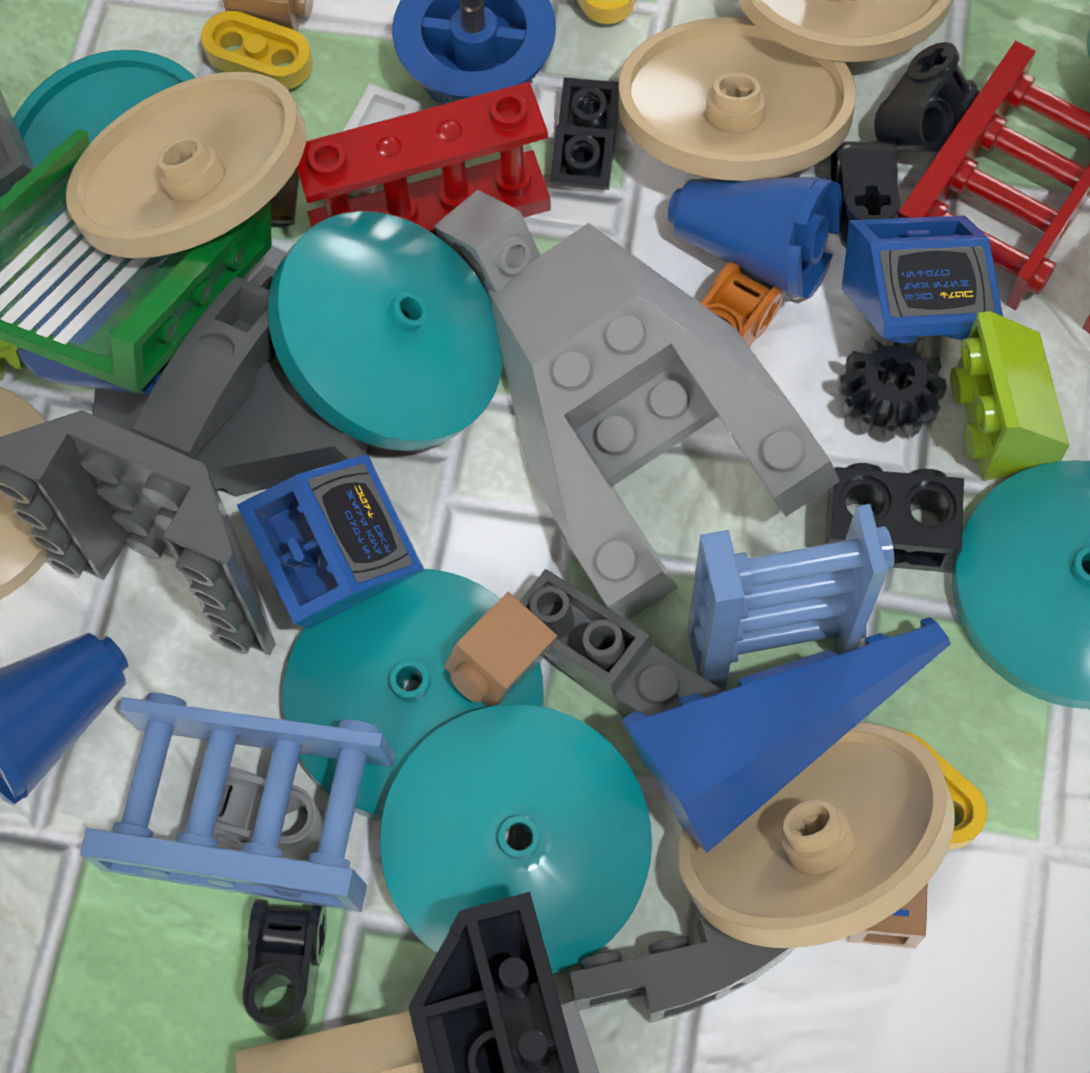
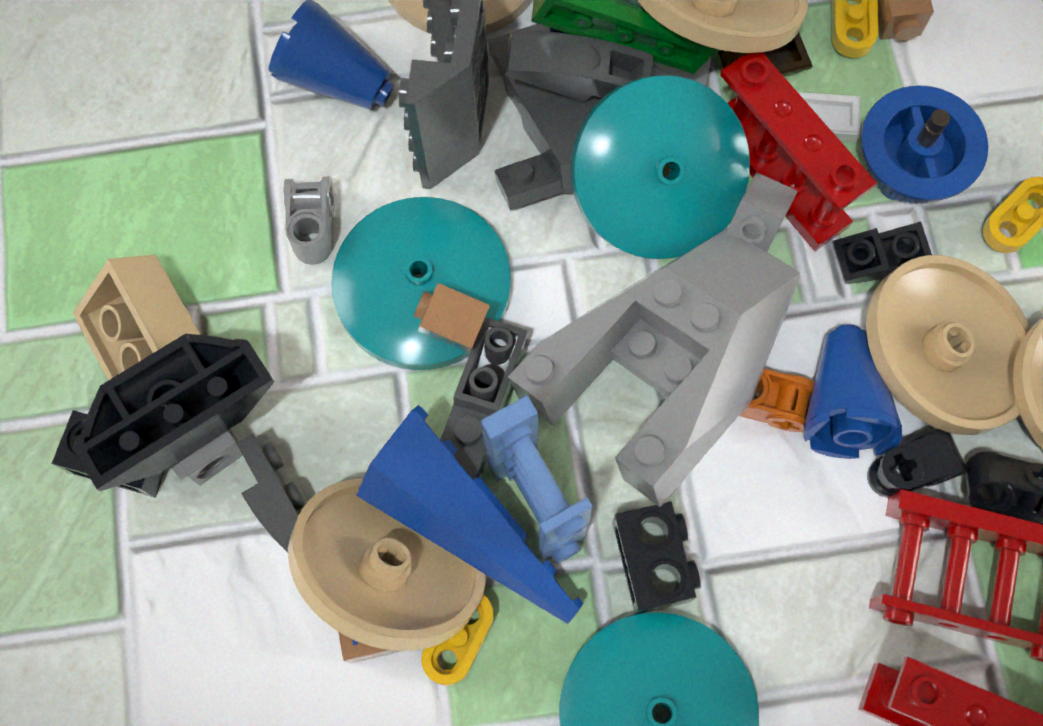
camera: 70 degrees right, 5 degrees up
medium blue fence [79,693,396,912] -> none
blue slope [237,454,425,628] -> none
black piece [242,899,327,1039] -> none
teal dish [380,704,652,974] -> none
black gear [838,336,947,442] -> none
slope [841,216,1003,343] -> none
lime slope [950,311,1070,481] -> none

